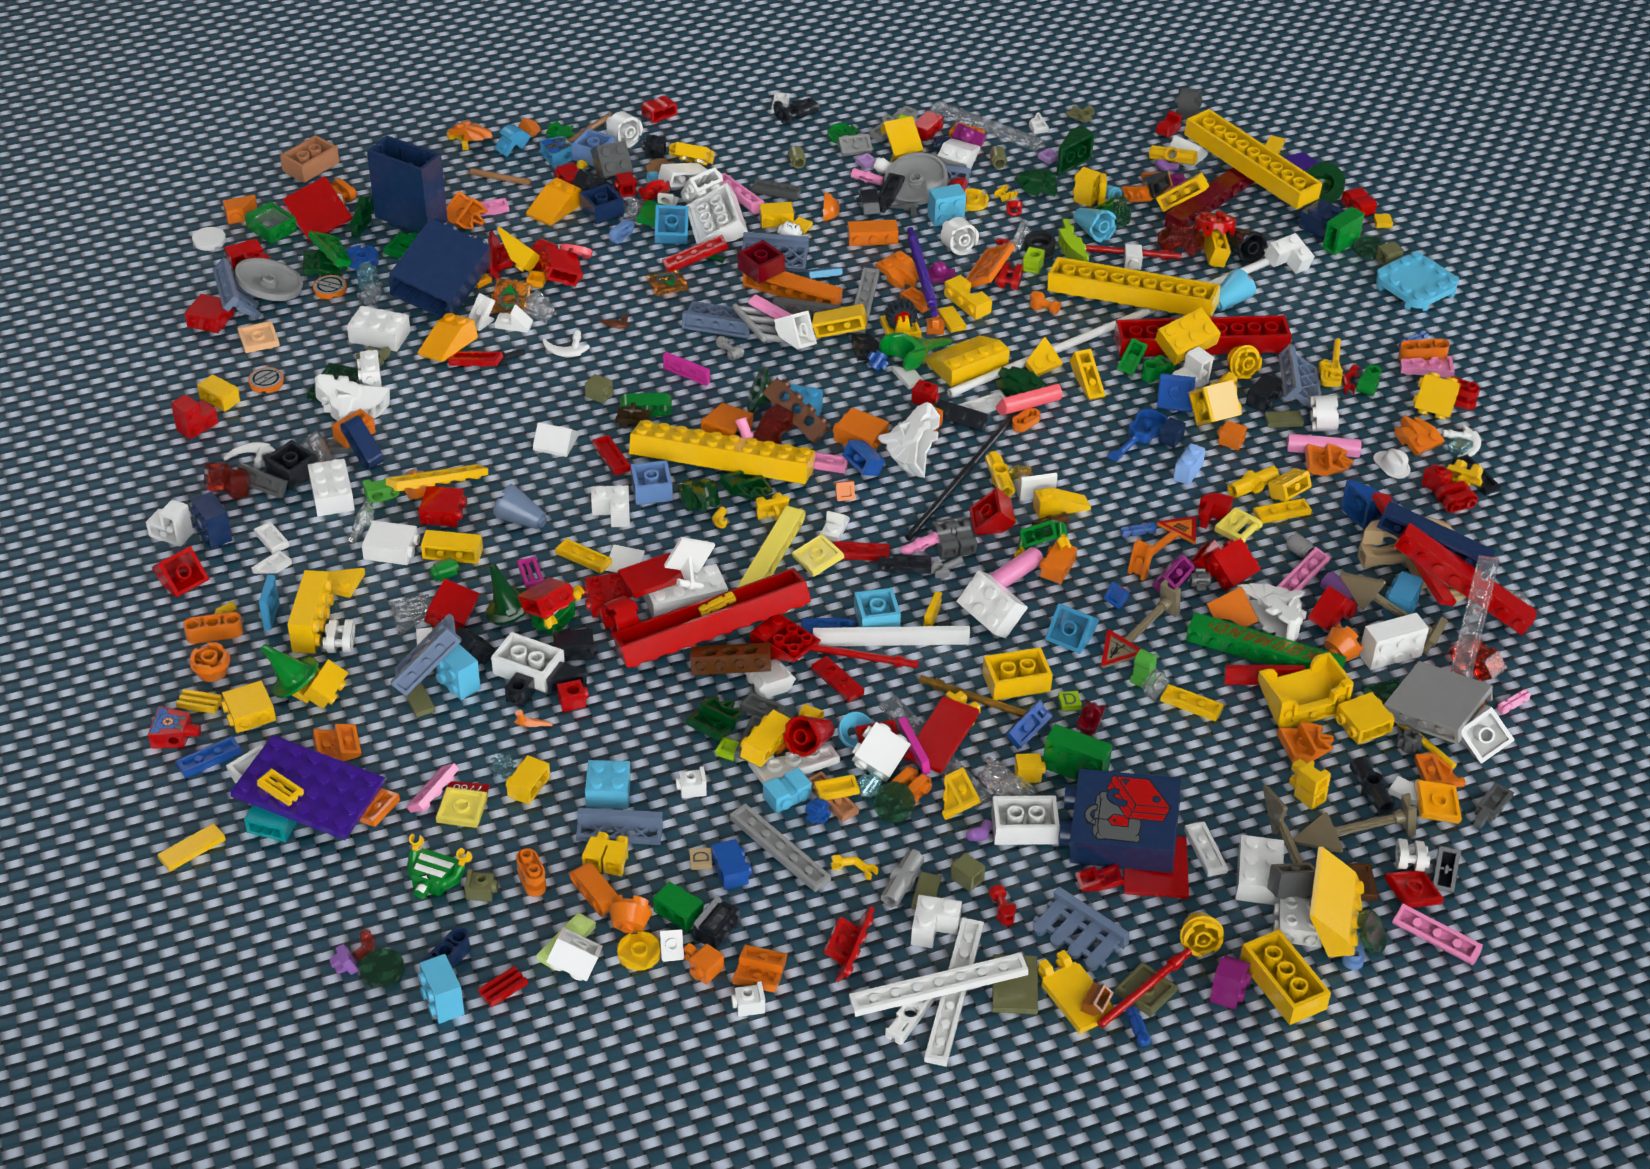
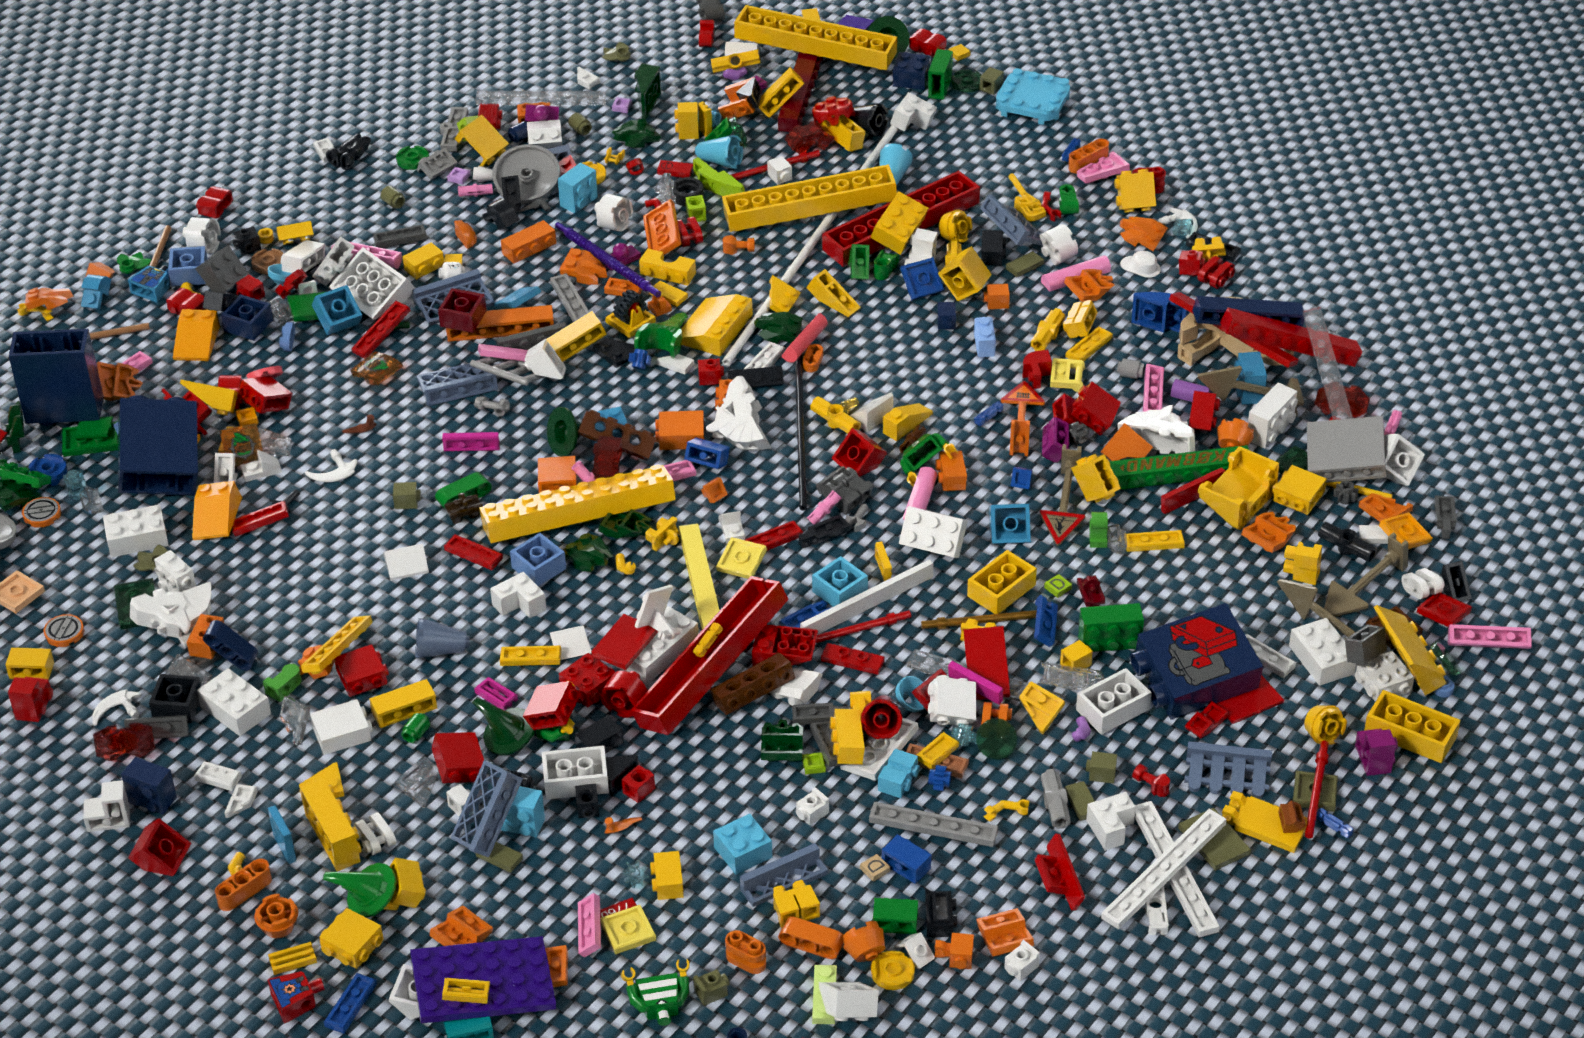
camera: 30 degrees left, 0 degrees up
blue piece [1107,409,1168,461] -> none
none -> red tile [657,160,693,178]
none -> yellow brick [1071,454,1121,502]

